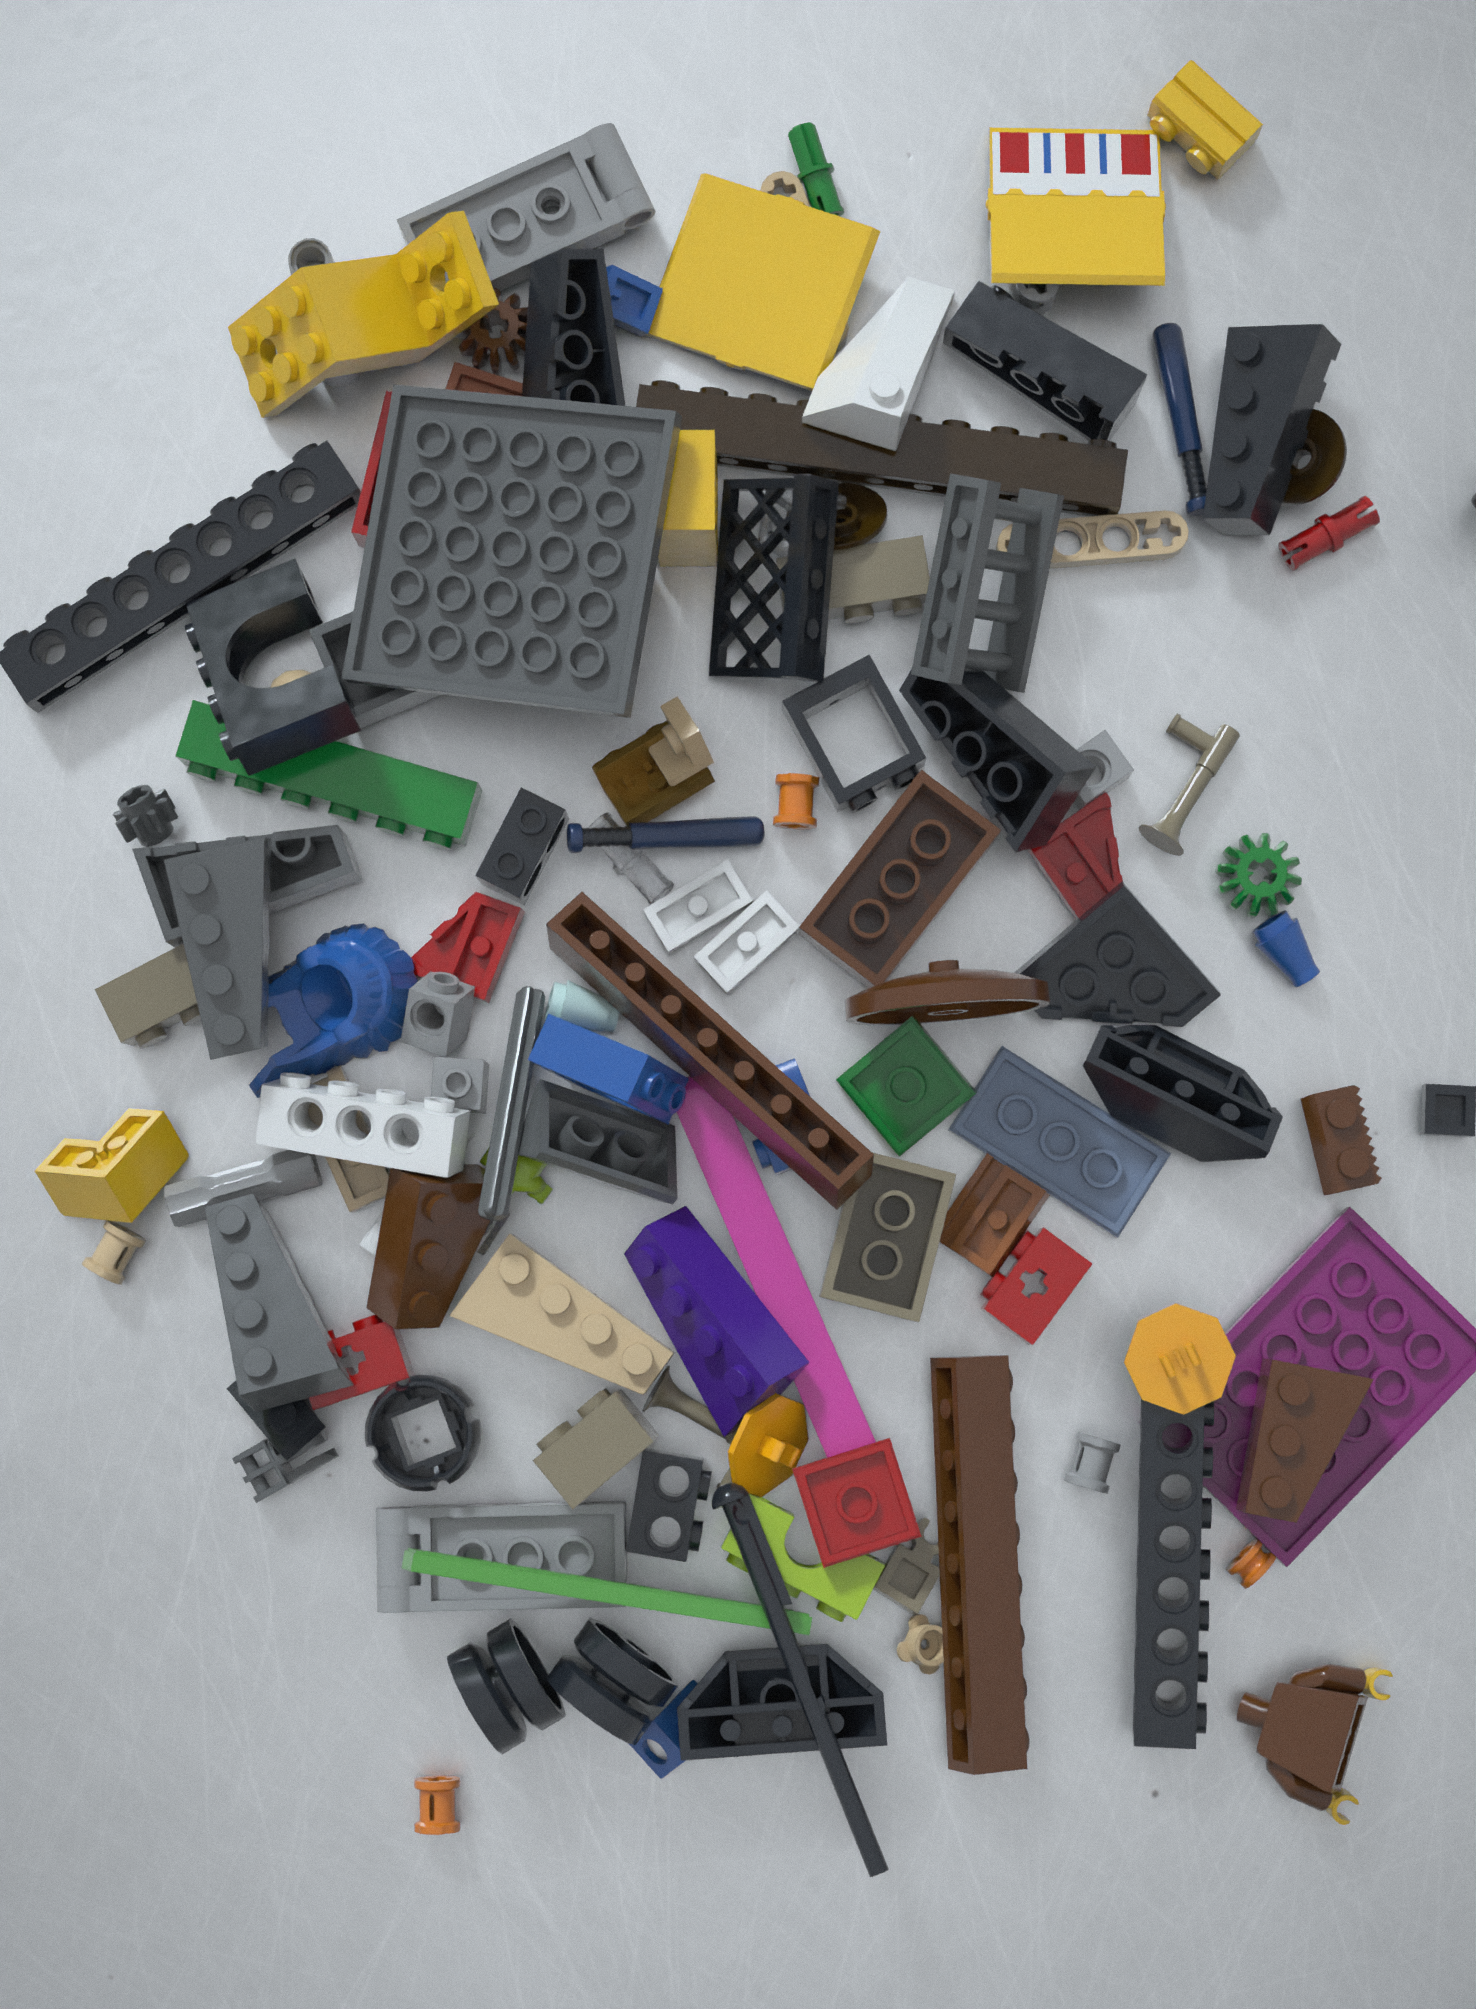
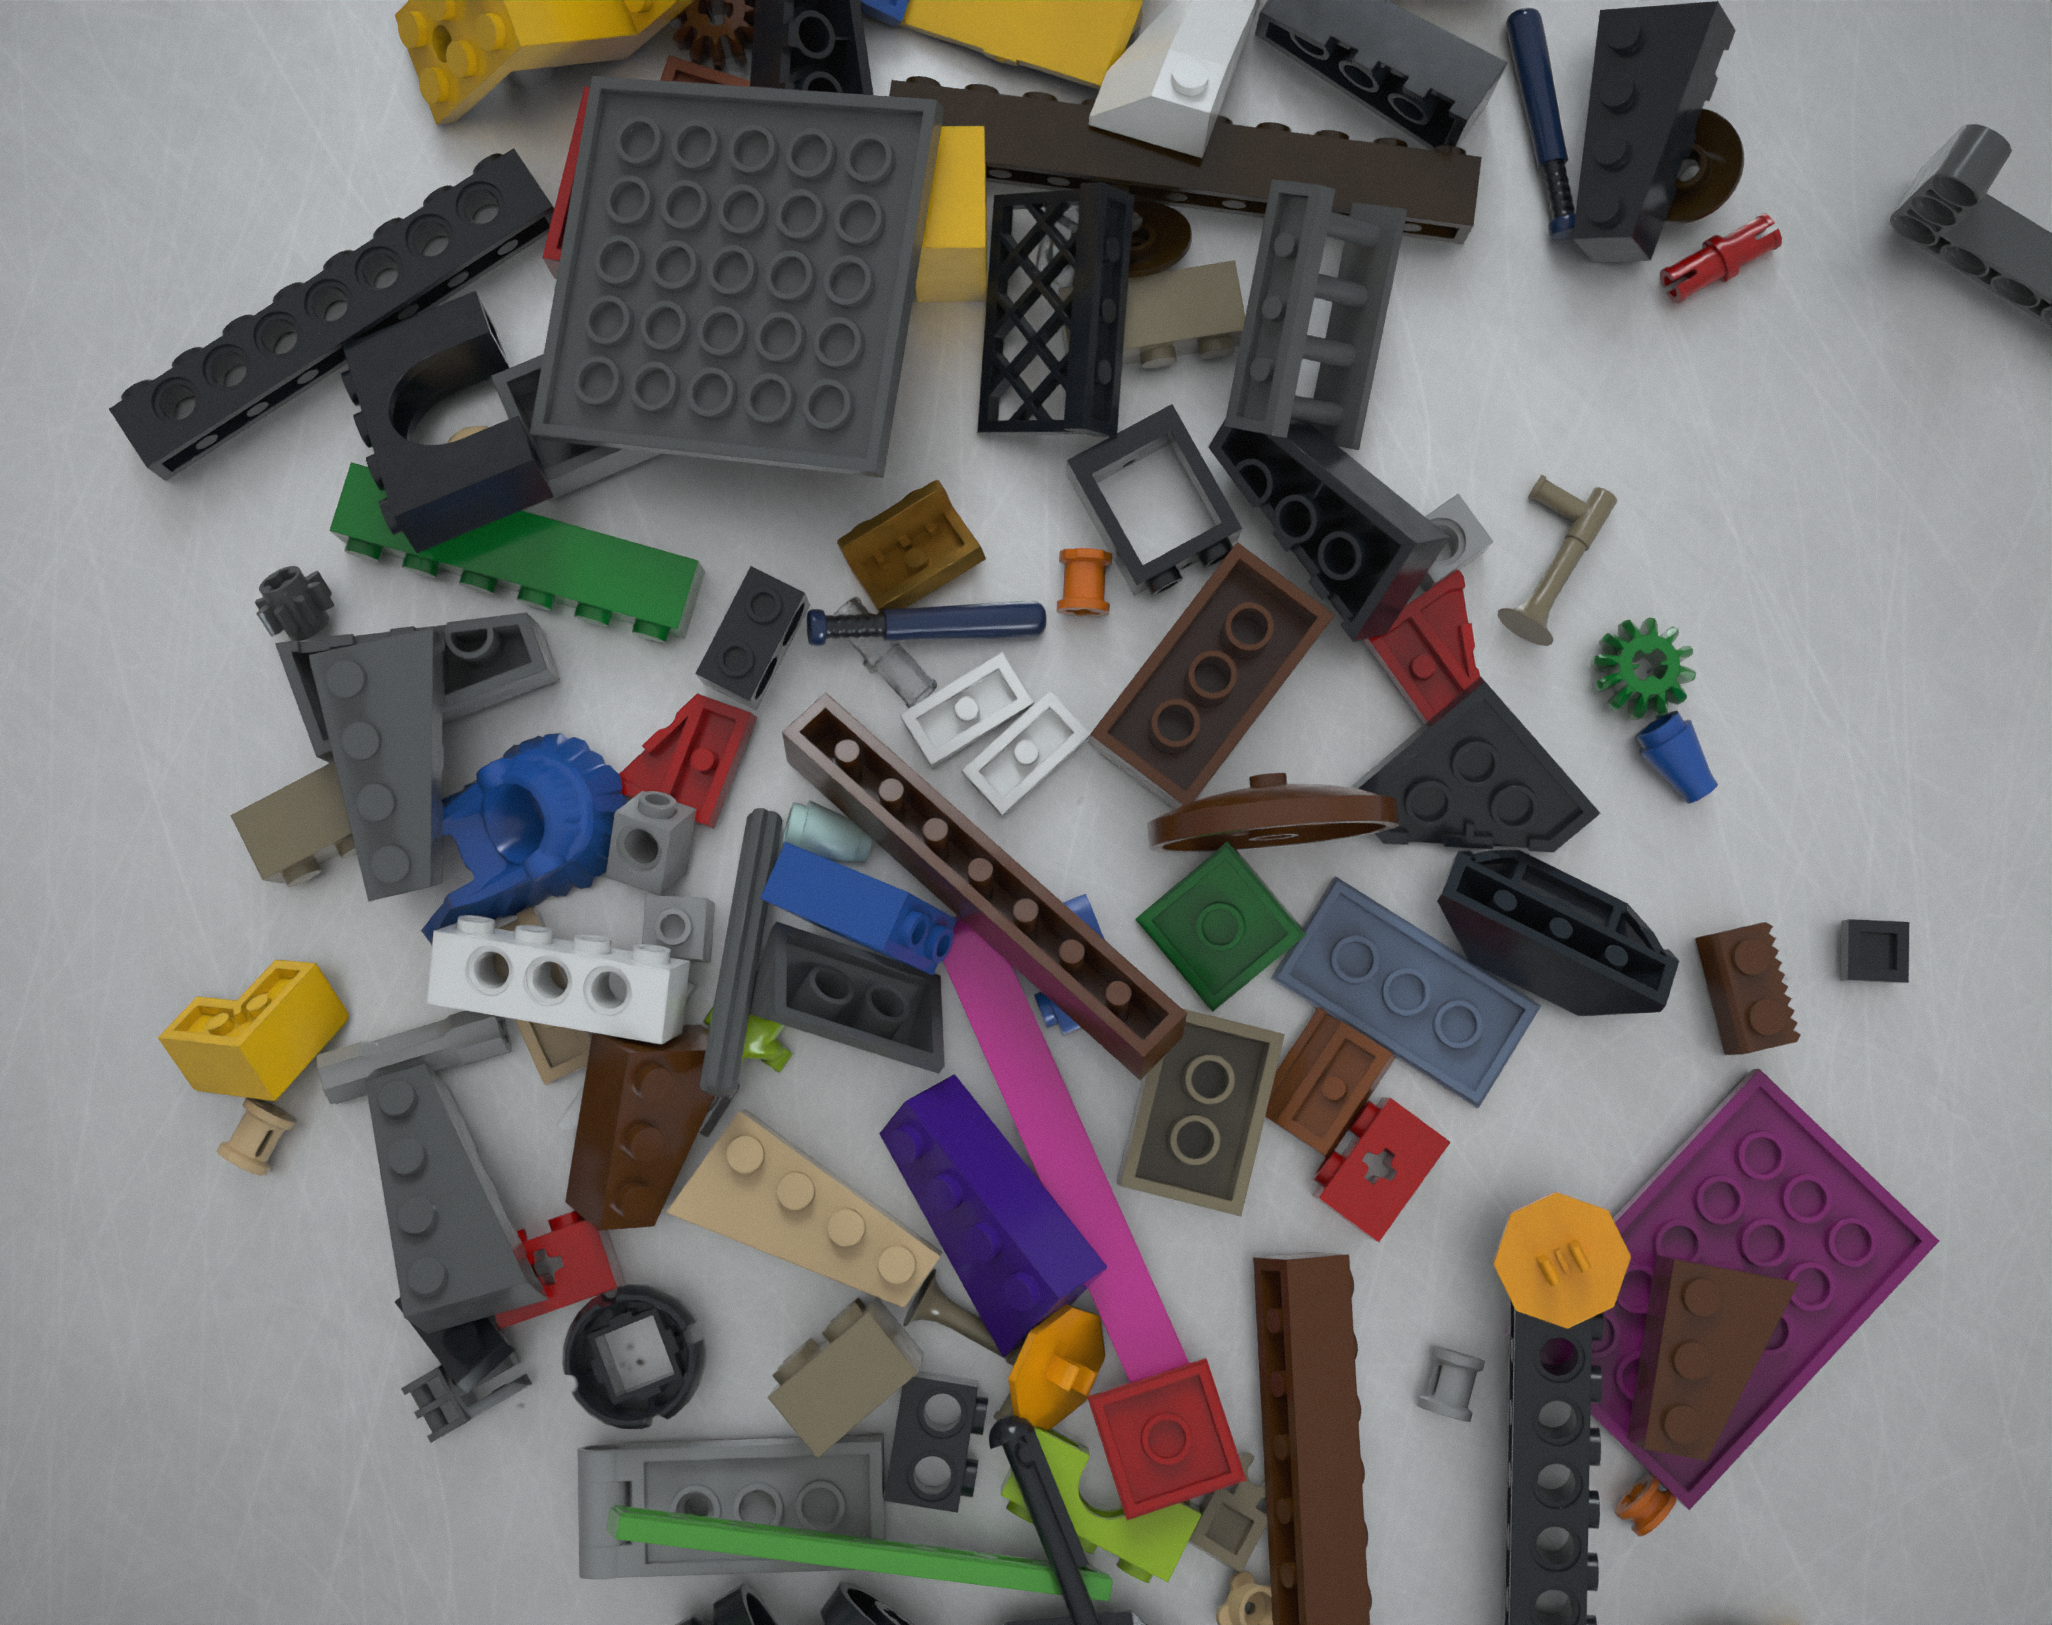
camera: 10 degrees left, 0 degrees up
tan bracket [649,696,714,786] -> none
tan beam [996,510,1189,569] -> none

